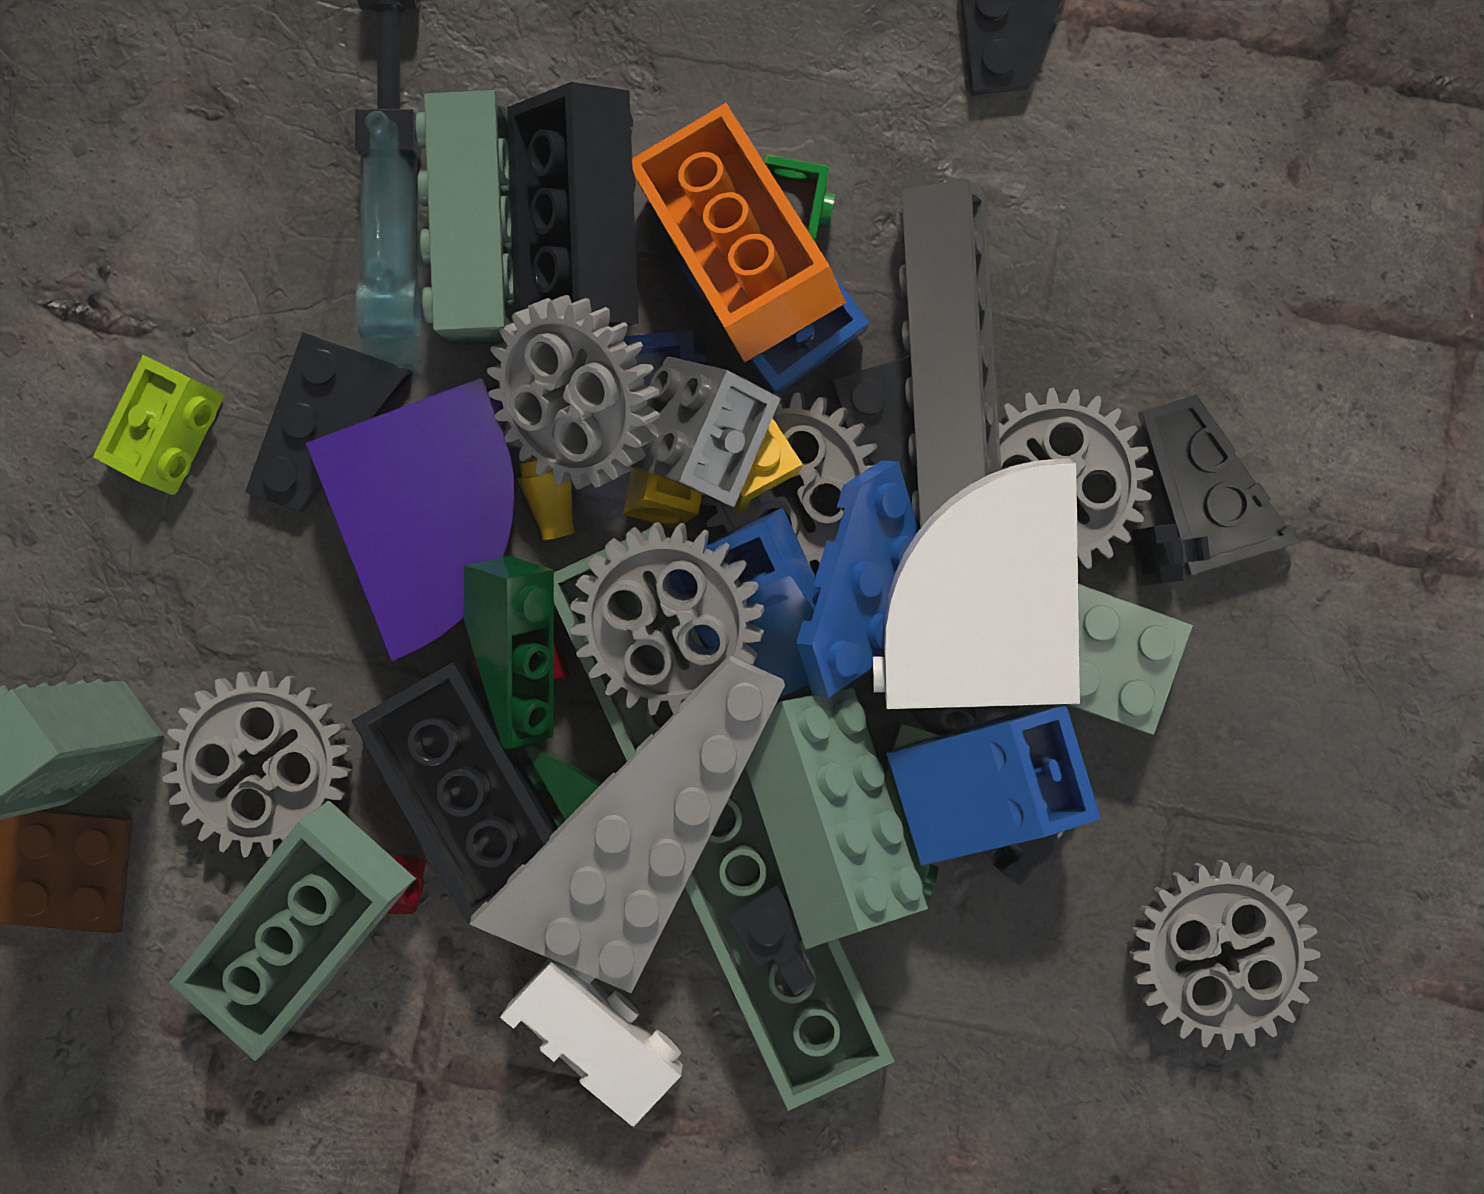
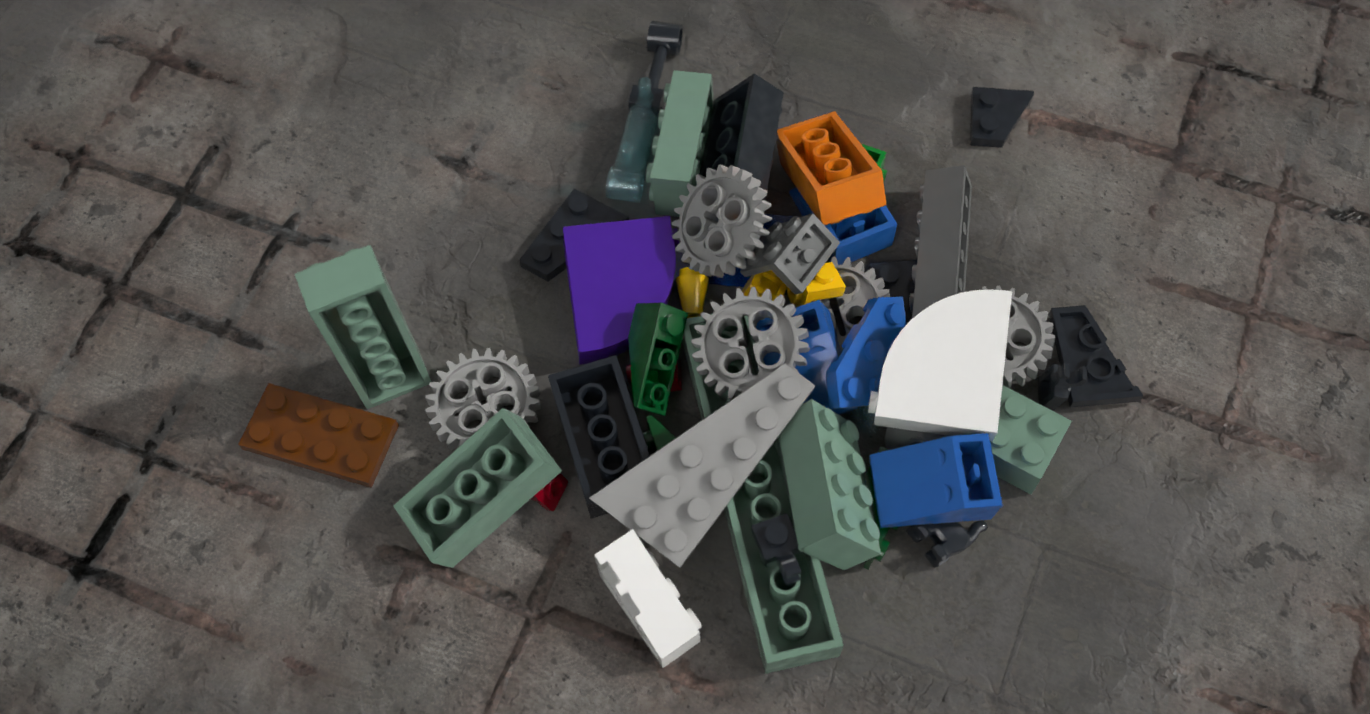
camera: 15 degrees right, 25 degrees down
lime bracket [93,355,224,495] -> none
light grey gear [1129,860,1320,1050] -> none

